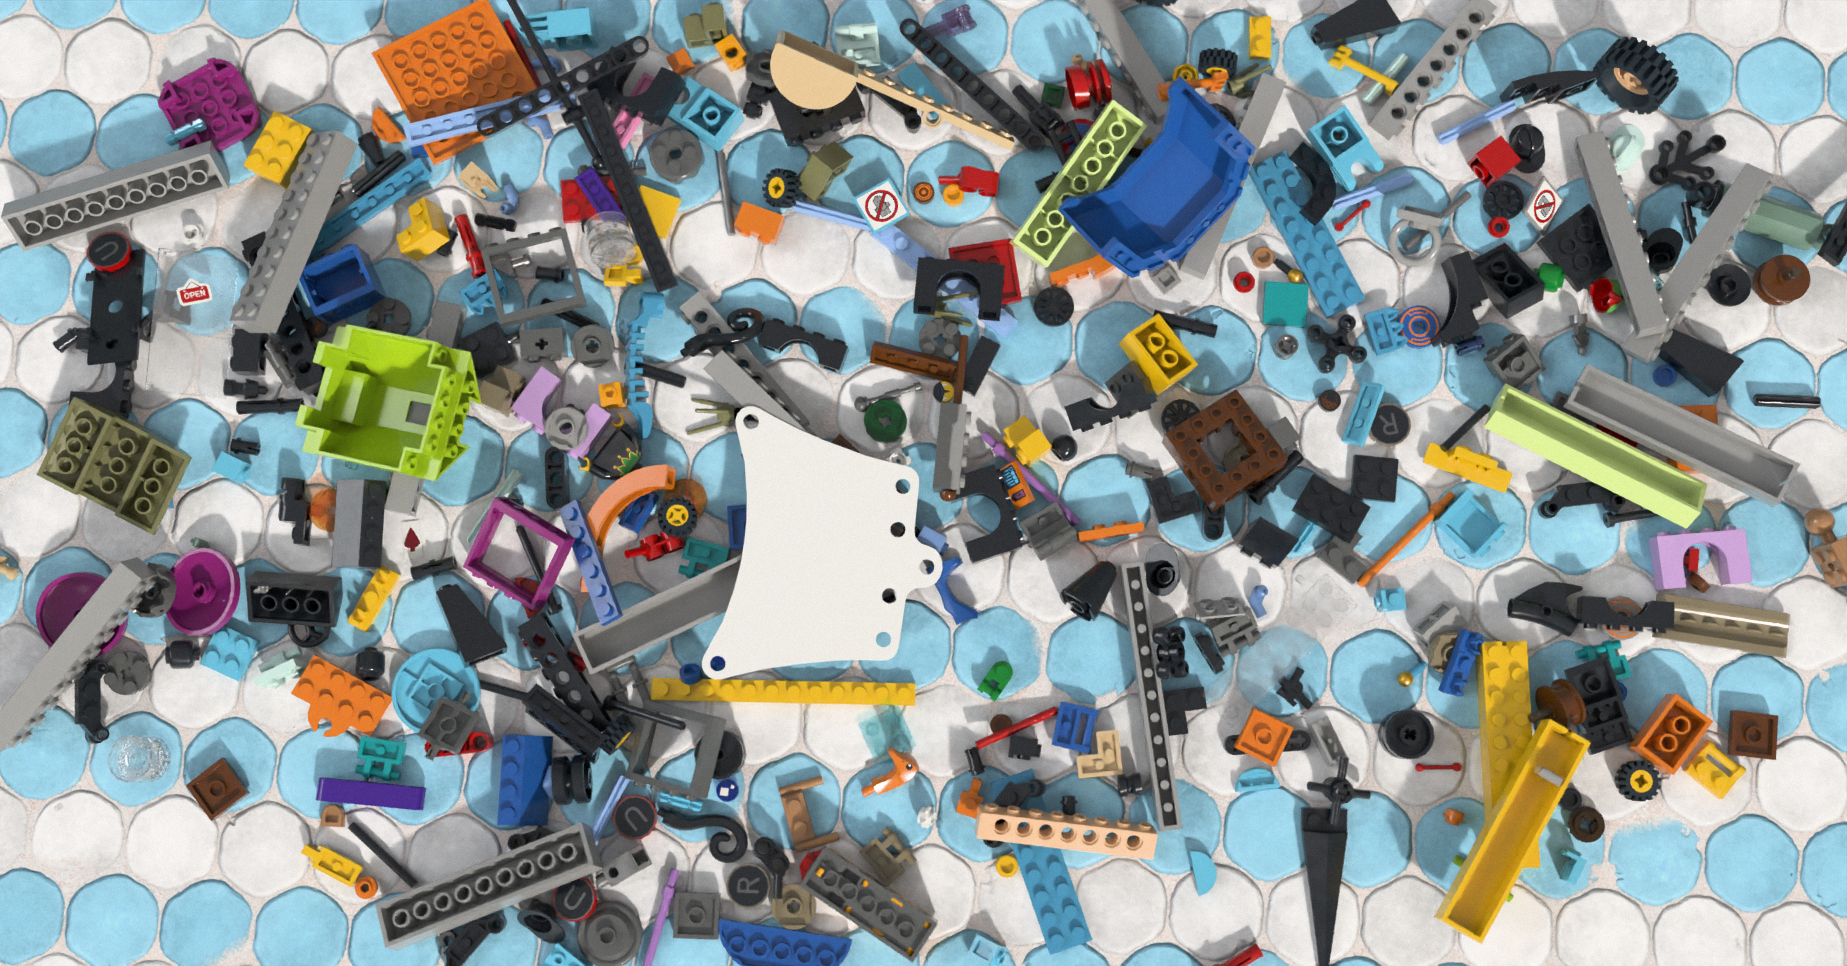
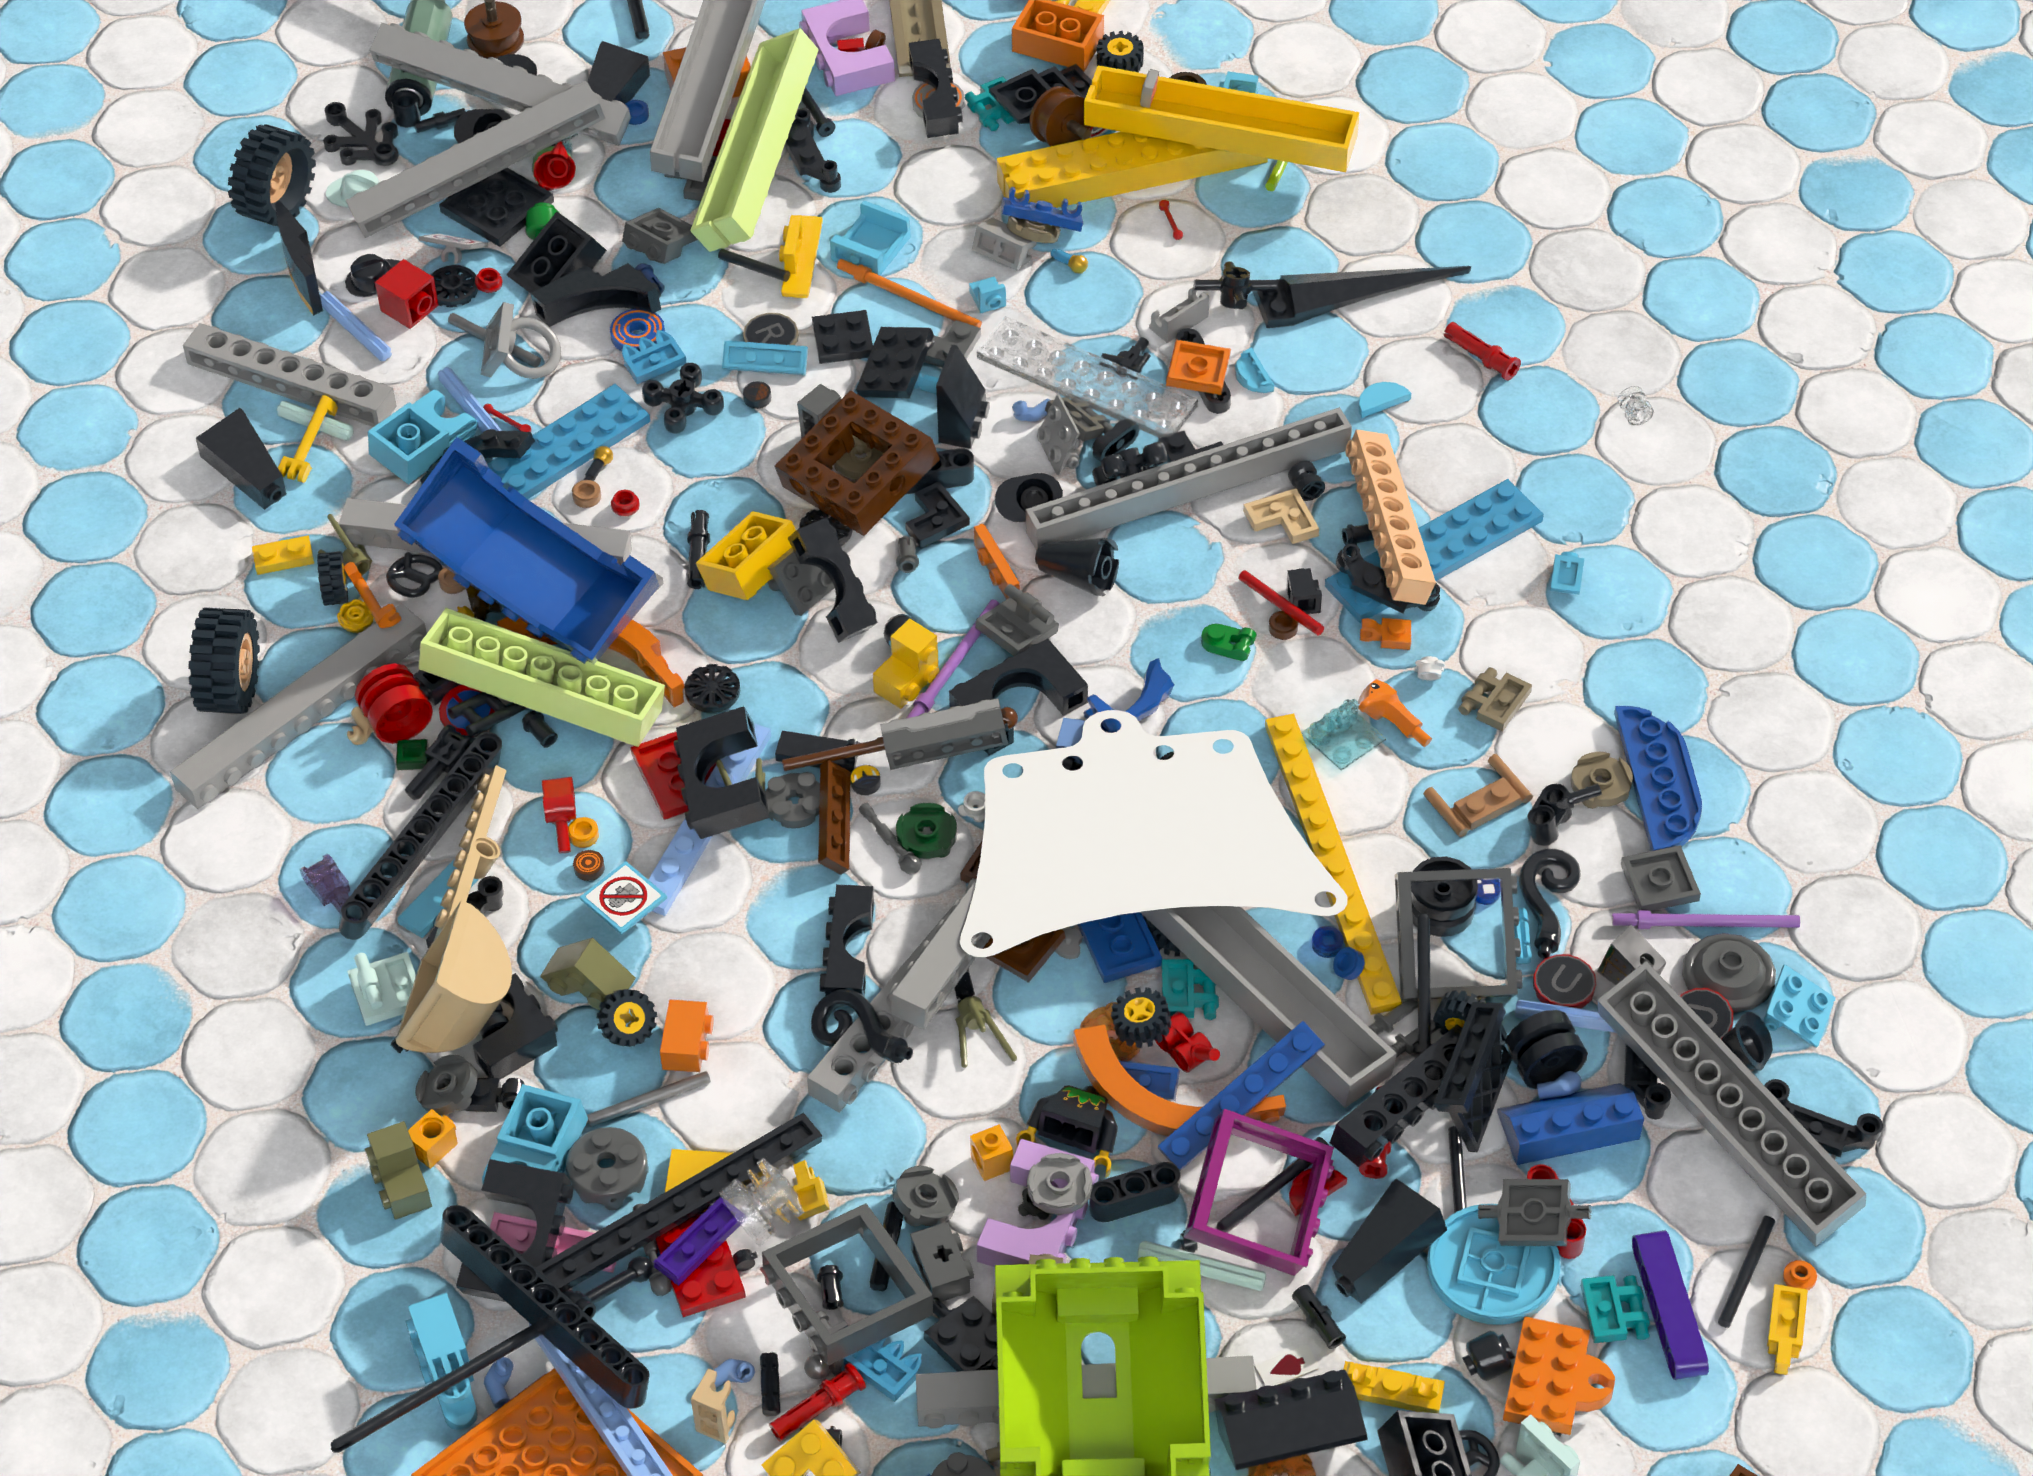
camera: 110 degrees left, 30 degrees down
medium nougat tile [320,804,346,827] -> none
dark azure piece [624,292,665,440] -> none
black axle [624,363,687,388] -> none
orange tile [666,48,695,75] -> none
black tile [726,863,771,909] -> none
light blue axle [792,200,871,232] -> none
dark grey piece [799,845,938,963] -> none
black pin [964,747,986,776] -> none
yellow tile [996,855,1018,878] -> none
tile [1000,461,1035,510] -> none
blue plate [1051,701,1100,754] -> none
teal tile [1262,281,1309,328] -> none
flat silver wheel [1273,334,1299,360] -> none
black wheel [1378,710,1435,759] -> none
orange plate [1442,808,1465,826] -> none
black pin [1507,582,1583,637] -> none
flat silver piece [1569,313,1590,356] -> none

